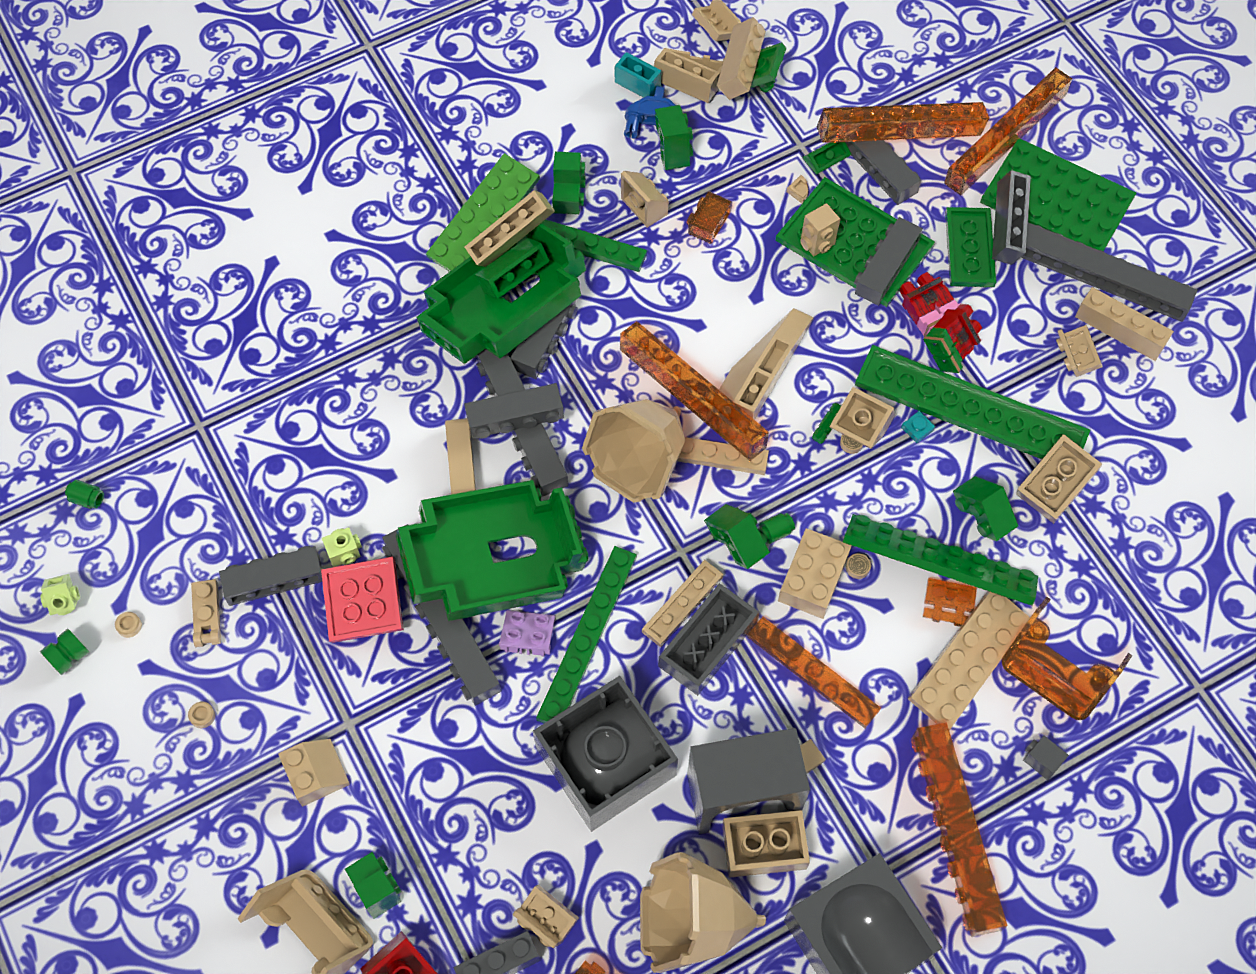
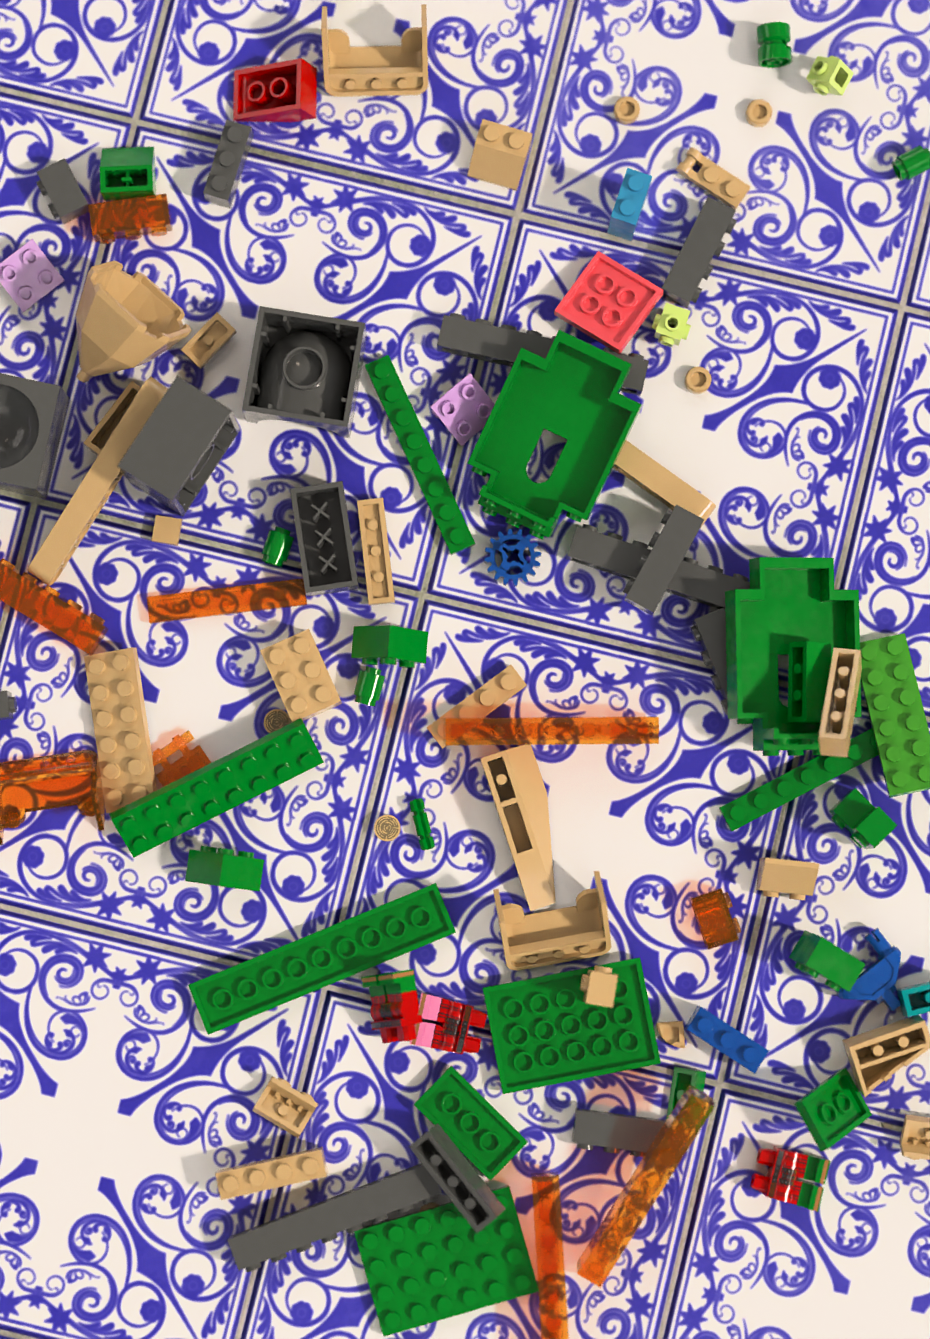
camera: 130 degrees right, 20 degrees up
green brick [345,852,402,919] -> none
tan bracket [513,885,579,948] -> none
tan piece [582,399,685,503] -> none
tan brick [717,17,766,100] -> none
tan slope [830,387,895,449] -> none
dark grey brick [854,217,923,306] -> none
teal plate [901,411,935,443] -> none
tan brick [1016,434,1102,524] -> none
none -> tan beam [28,377,168,586]
none -> tan plate [181,313,236,370]
none -> green brick [261,527,294,567]
none -> blue gear [484,528,541,587]
none -> tan windscreen [493,870,611,971]
none -> dark azure brick [607,168,652,241]
none -> blue brick [684,1006,769,1074]
none -> tan tile [685,367,711,394]
none -> hips [750,1146,830,1212]

